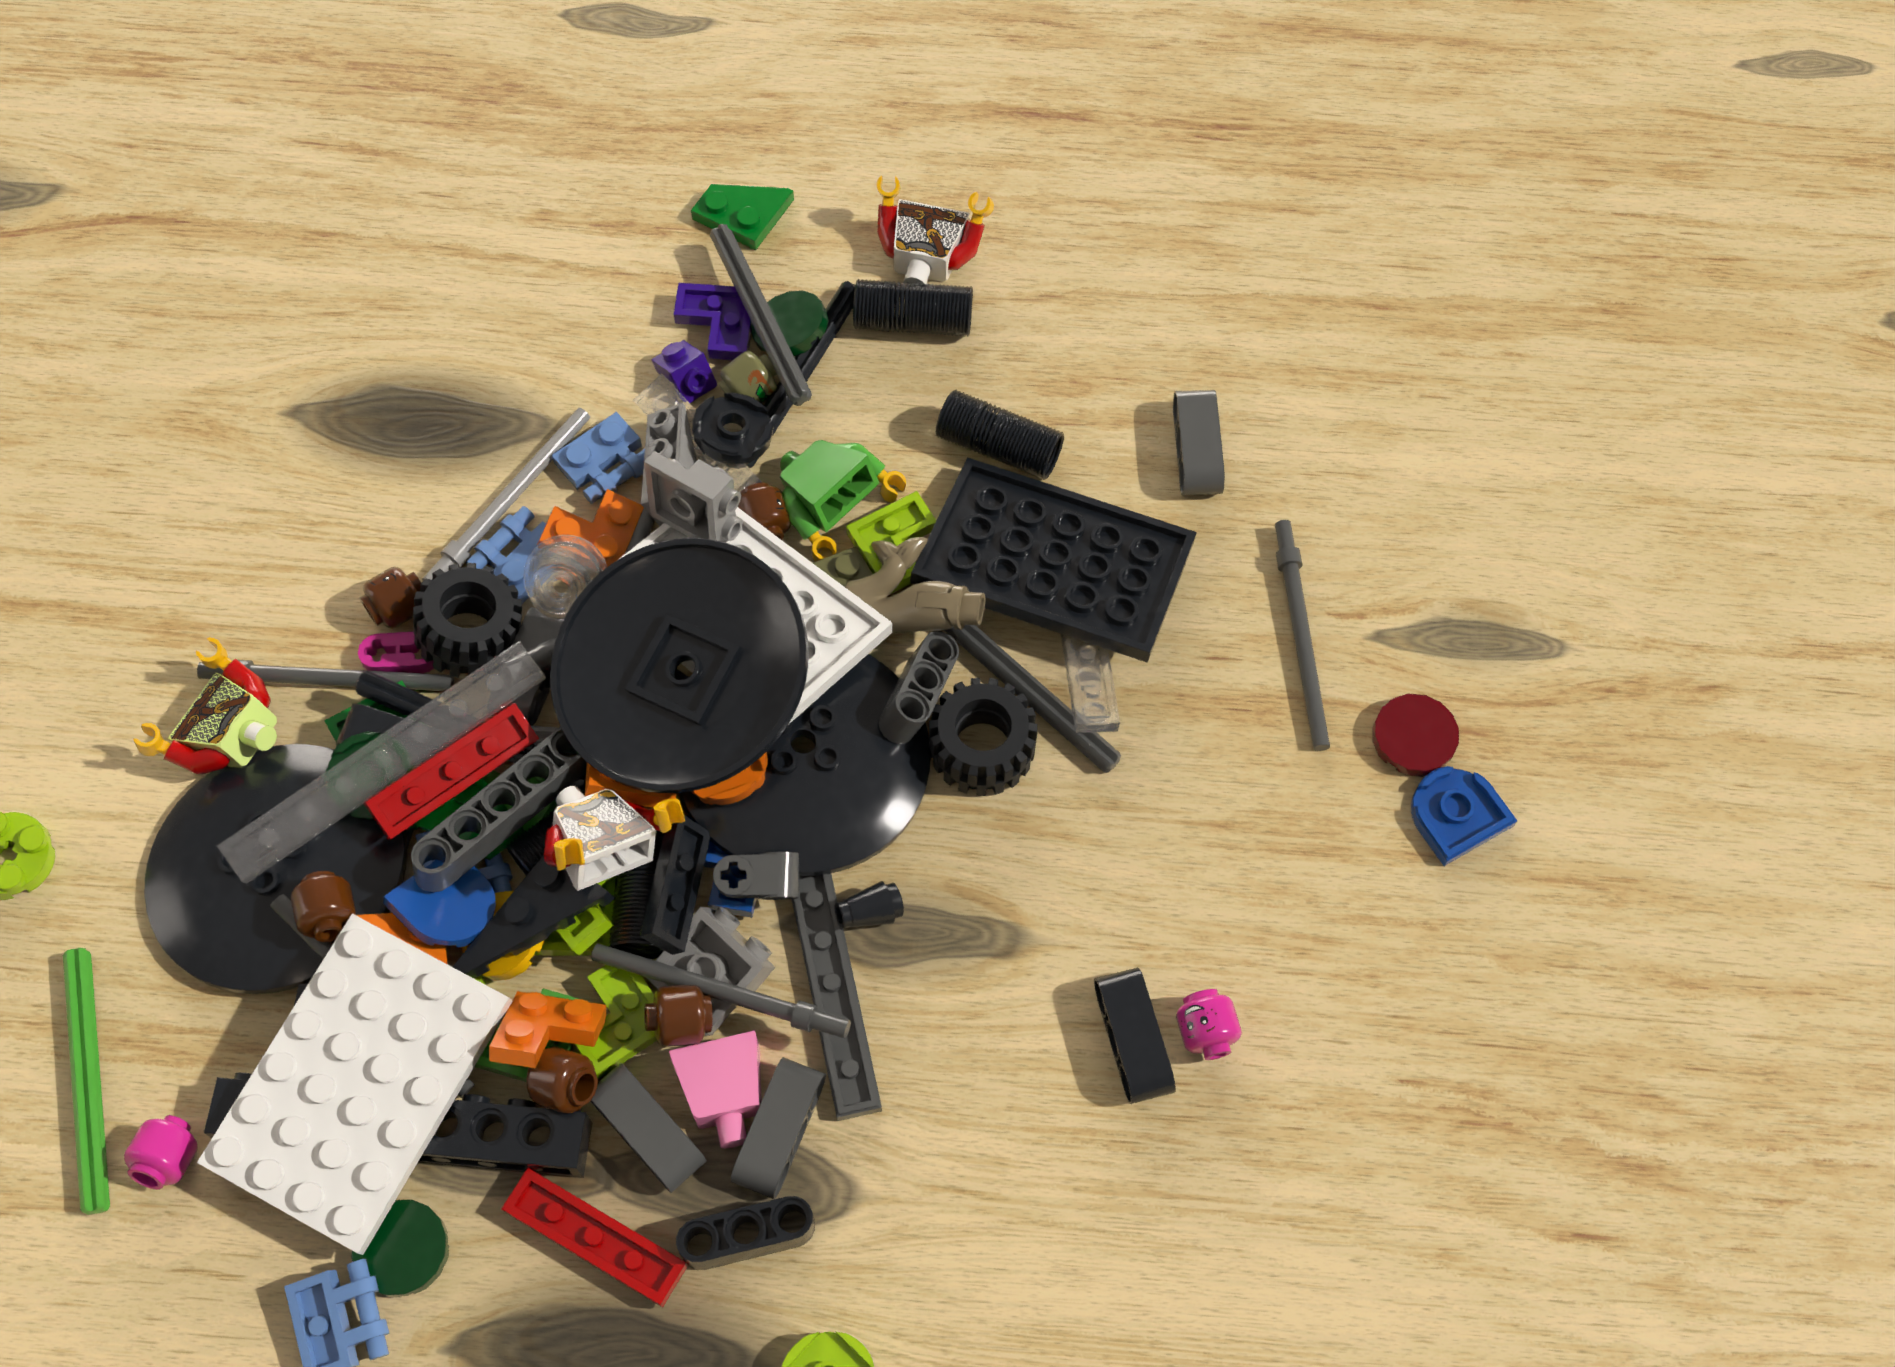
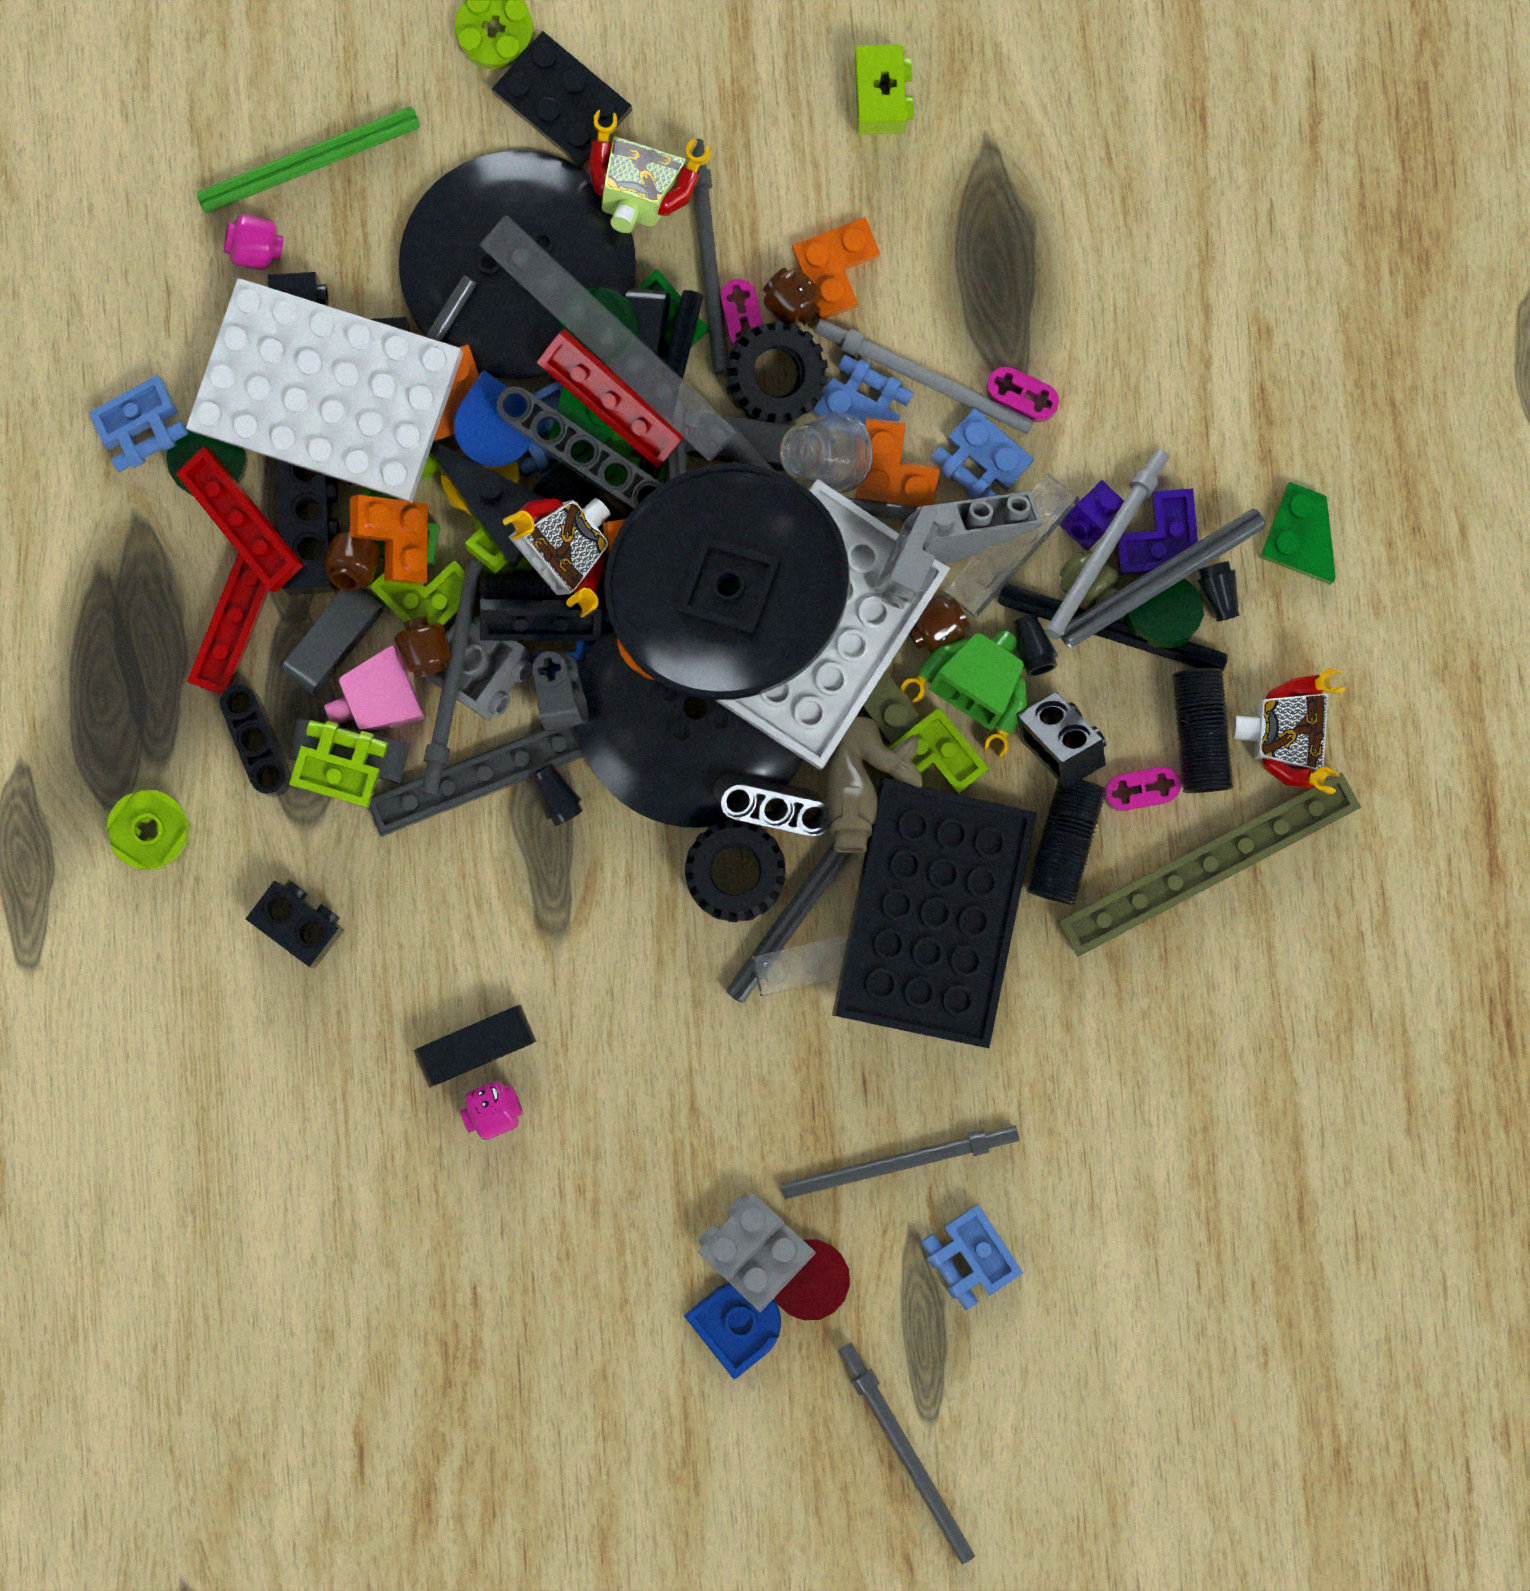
camera: 80 degrees right, 20 degrees up
reddish brown head [291,871,356,942] -> none
black tile [692,393,774,464] -> none
dark grey beam [1173,390,1225,495] -> none
none -> red plate [176,447,304,592]
none -> black brick [245,880,344,968]
none -> lime plate [289,720,389,808]
none -> black plate [492,31,632,168]
none -> light grey plate [698,1193,816,1312]
none -> orange plate [792,217,880,320]
none -> dark grey bar [838,1342,975,1564]
none -> lime brick [855,44,914,135]
none -> medium blue plate [921,1204,1023,1310]
none -> dark pink beam [986,367,1059,422]
none -> black cone [1014,614,1058,676]
none -> black brick [1017,692,1106,788]
none -> light grey bar [1045,449,1169,640]
none -> olive plate [1058,773,1361,957]
none -> dark pink beam [1104,767,1181,811]
none -> black cone [1197,561,1240,622]

